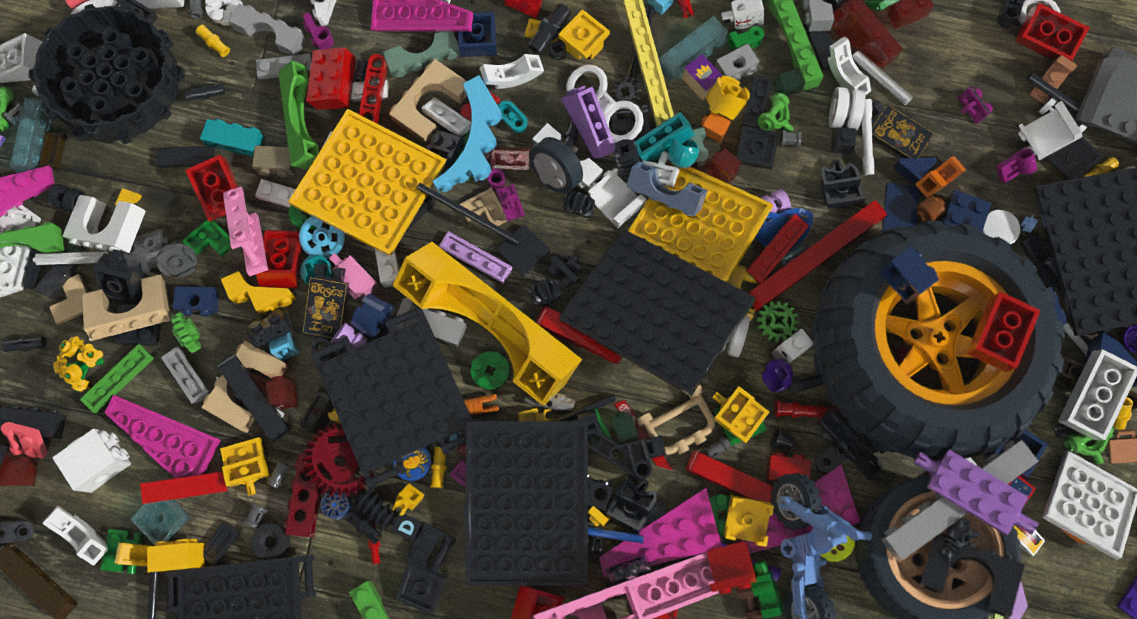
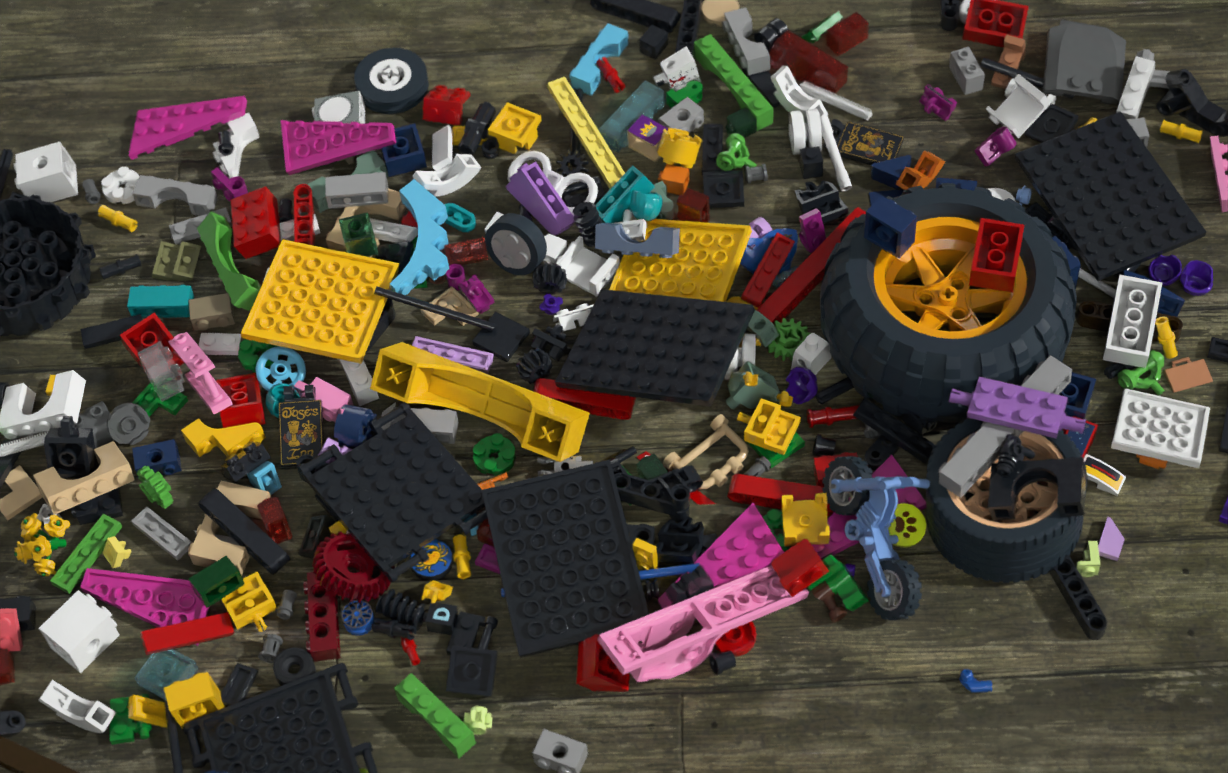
camera: 10 degrees left, 20 degrees down
none -> light yellow tile [102,536,131,568]
none -> clear brick [138,341,185,402]
none -> olive slope [152,241,201,281]
none -> dark green brick [188,555,245,608]
none -> light grey brick [326,172,388,208]
none -> clear green head [338,212,379,257]
none -> white tile [432,125,452,171]
none -> dark purple plate [539,294,563,315]
none -> white hinge [553,303,594,332]
none -> sand green torso [726,361,793,410]
none -> sand green leg [747,310,779,347]
none -> magenta plate [799,208,826,253]
none -> light grey brick [949,47,985,95]

